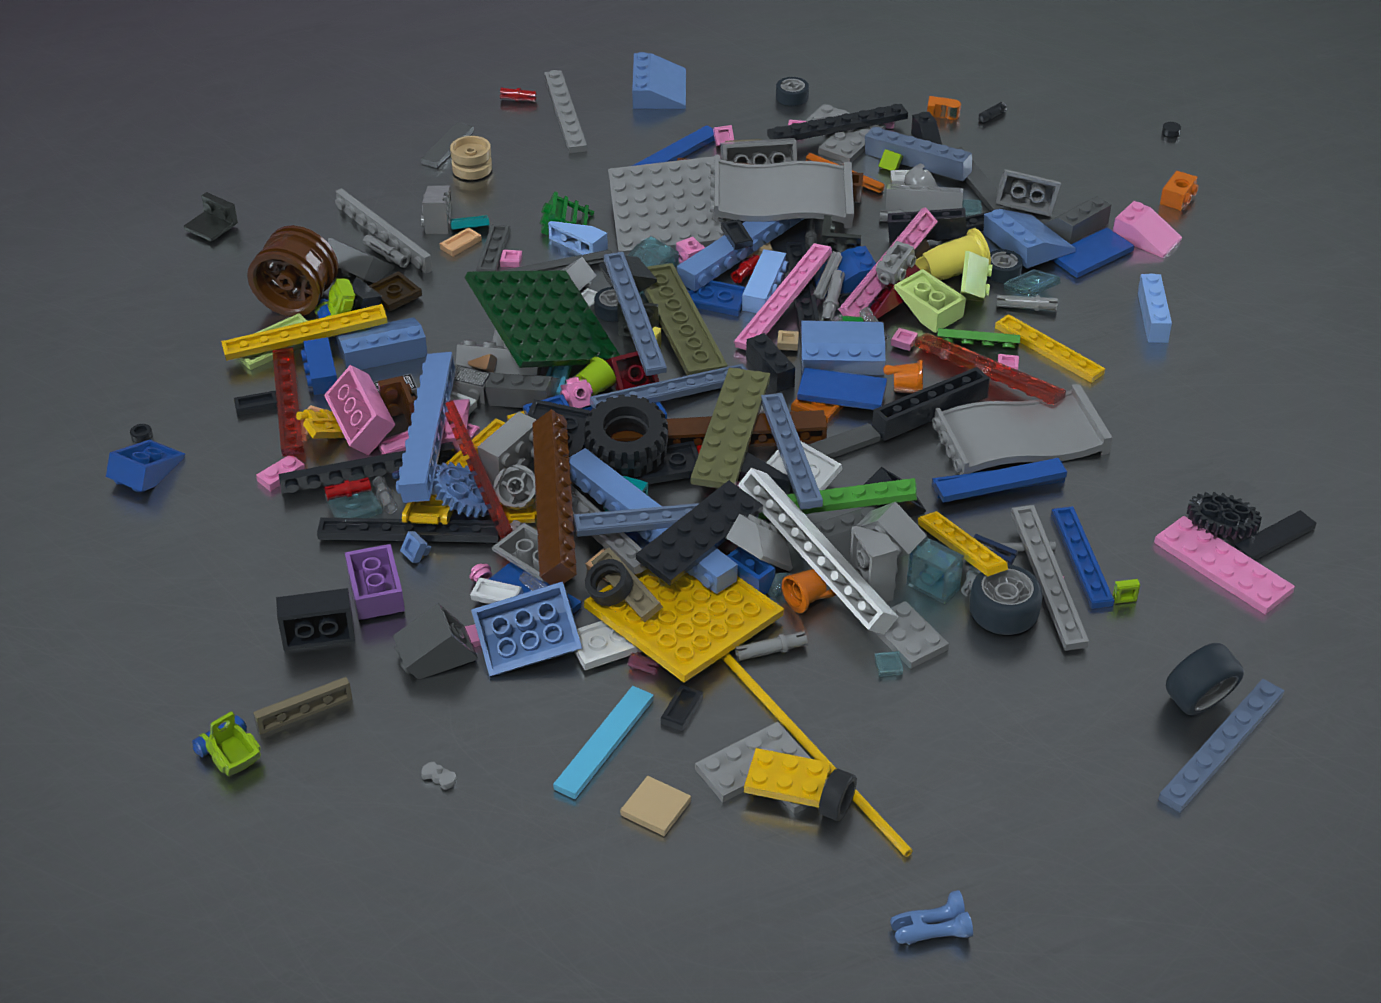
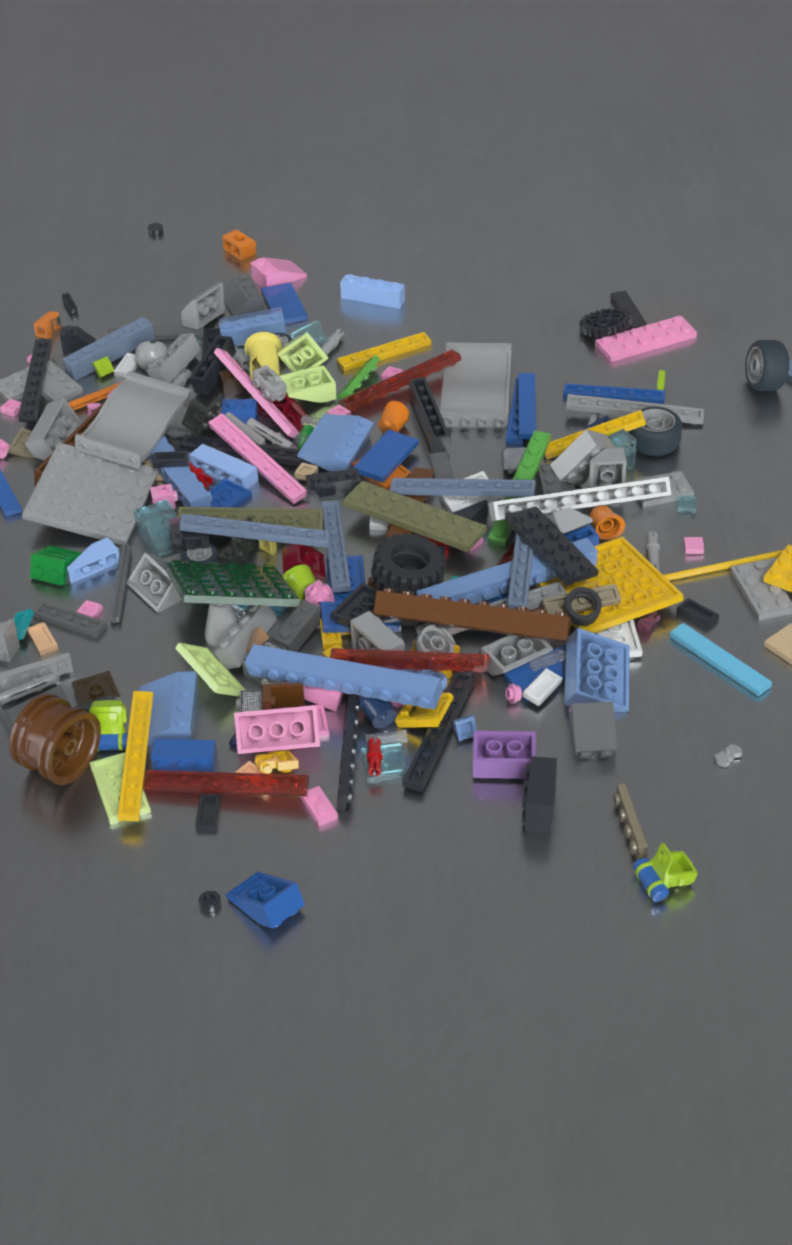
camera: 70 degrees left, 0 degrees up
none -> yellowish green tile [175,643,245,697]
none -> bright pink tile [684,537,704,554]

